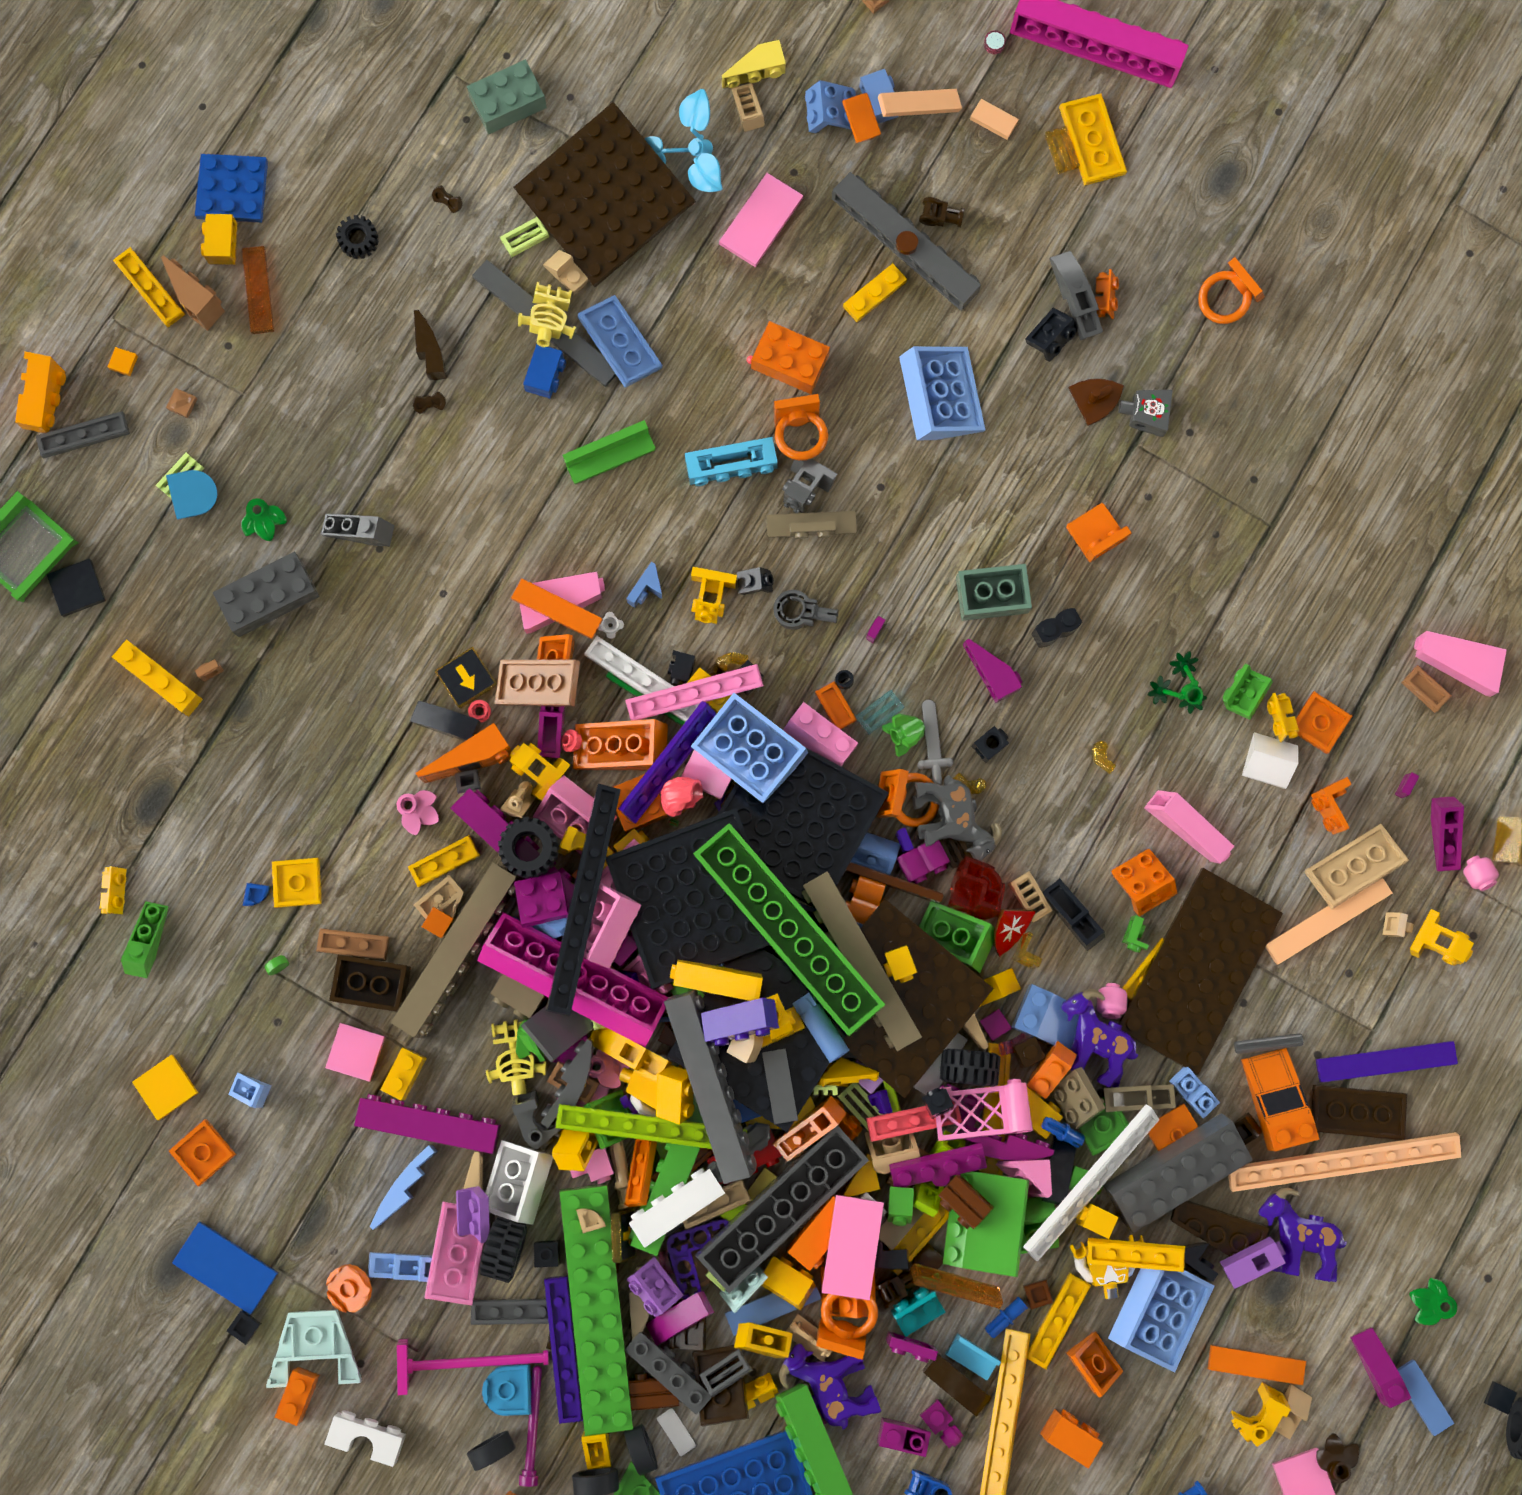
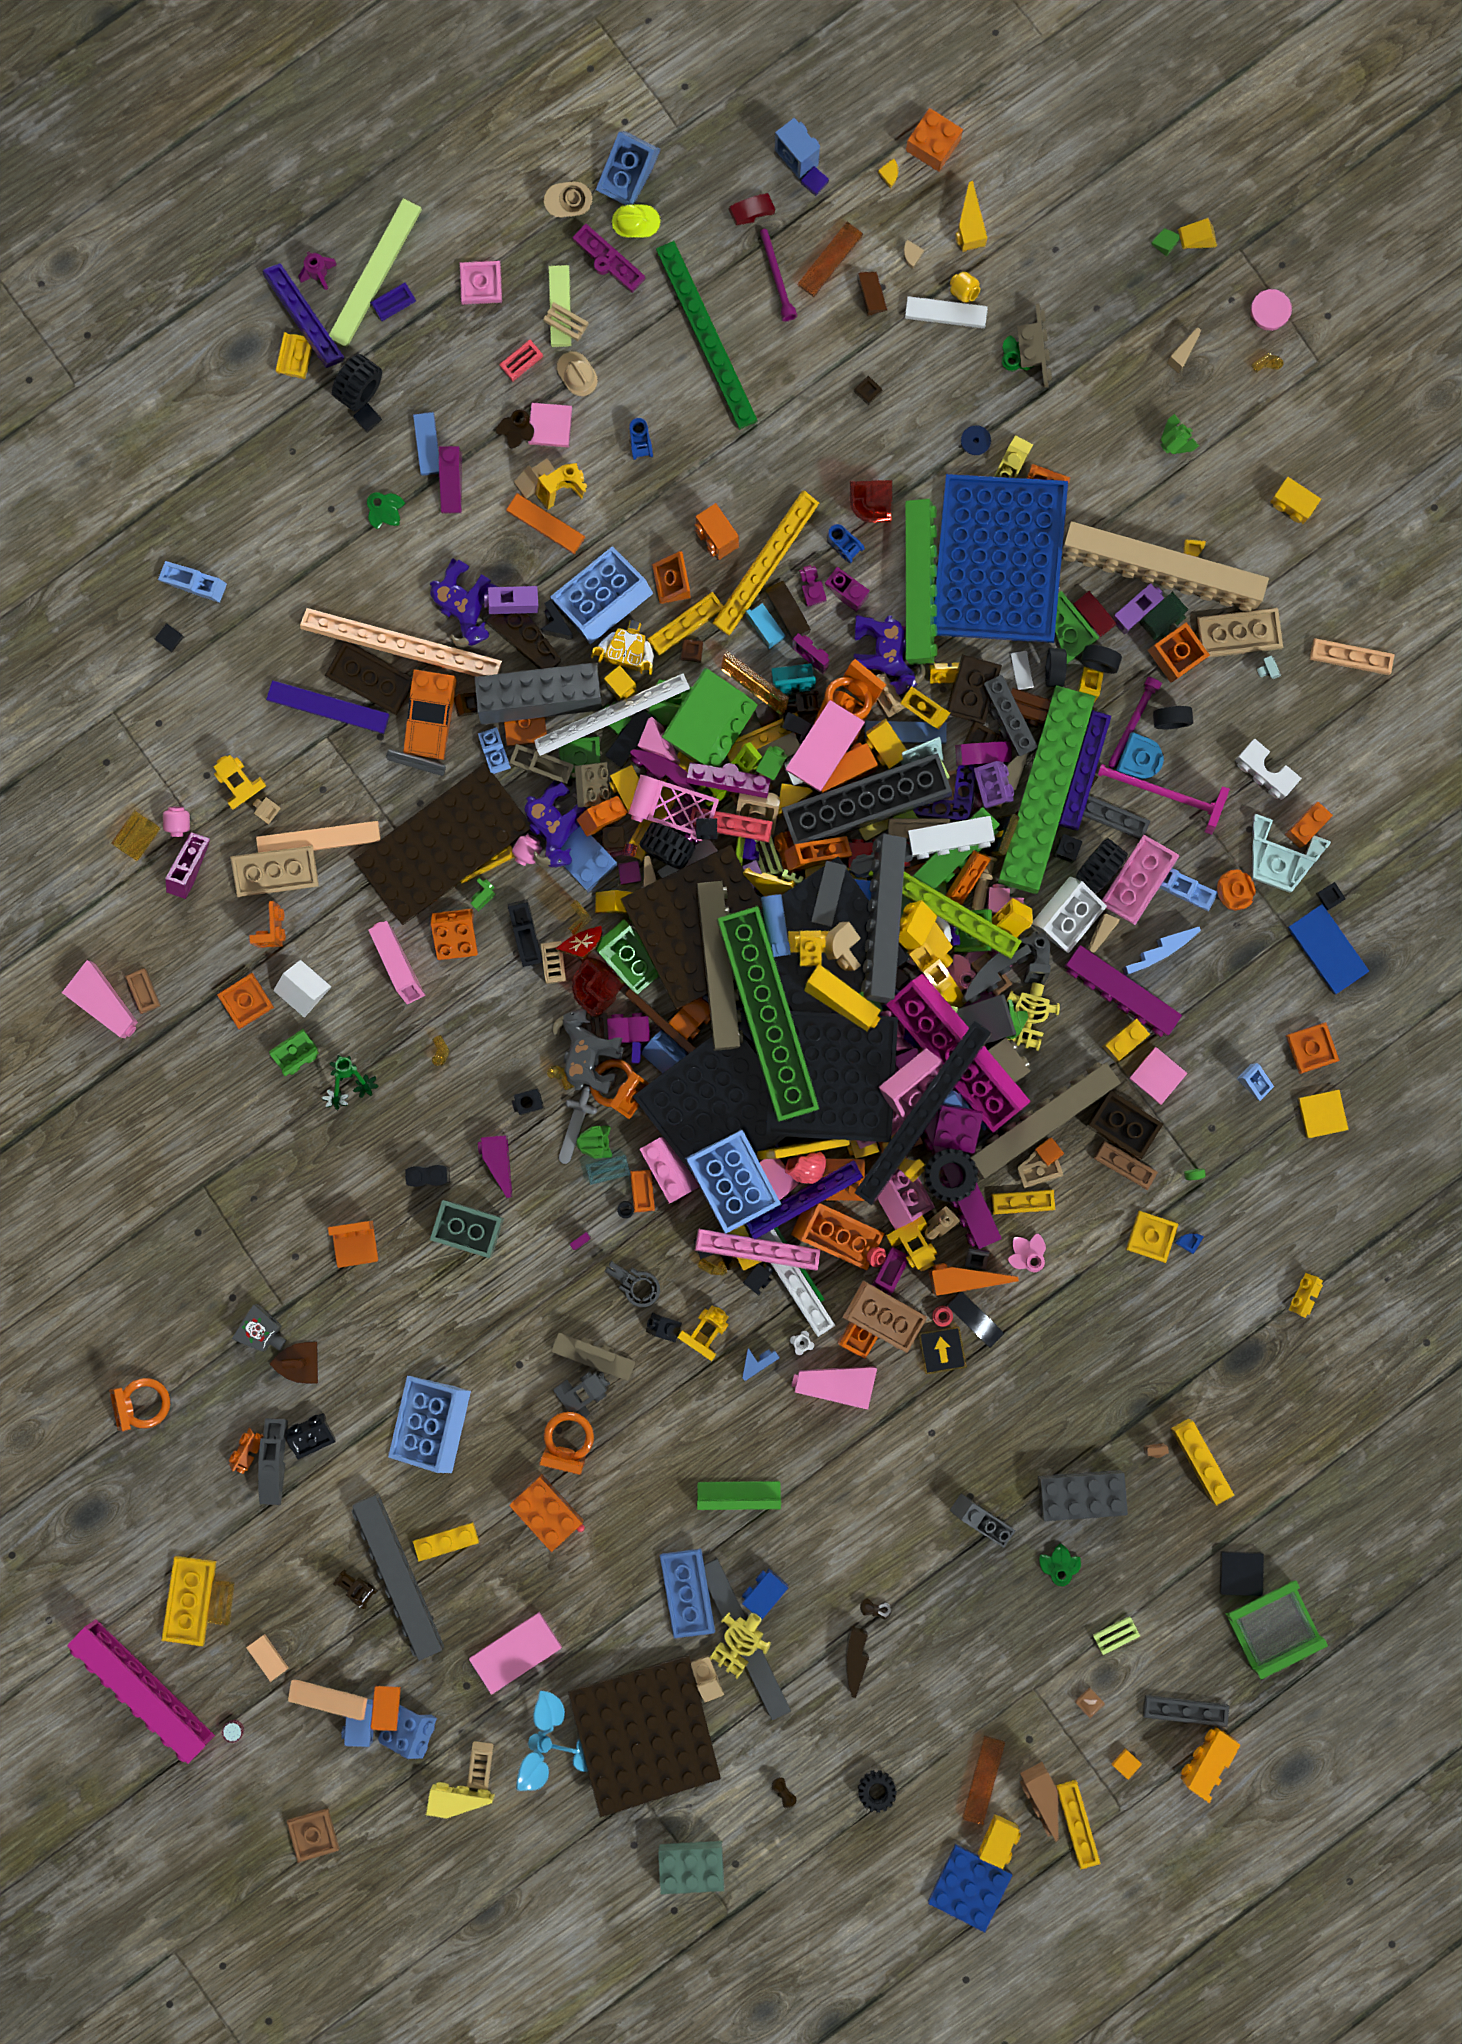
camera: 150 degrees left, 5 degrees up
bright green slope [121,902,168,978] -> none
dark azure tile [166,470,217,520] -> none
medium lavender bracket [456,1186,490,1243] -> none
yellowish green tile [500,217,549,258] -> none
orange tile [511,578,603,640] -> none
tan tile [576,1208,606,1233] -> none
medium azure brick [685,437,778,486] -> none
dark grey tile [699,1349,753,1397] -> none
brick [701,998,779,1046] -> none
yellow brick [883,945,917,983] -> none
reddish brown tile [896,231,918,255] -> none
reddish brown brick [938,1174,995,1230] -> none
blue axle [985,1297,1028,1338] -> none
blue axle [1041,1117,1085,1148] -> none
yellow tile [1087,1238,1185,1272] -> none
yellow hinge [1267,693,1299,742] -> none
magenta tile [1394,772,1419,798] -> none
none -> yellow tile [757,1139,850,1160]

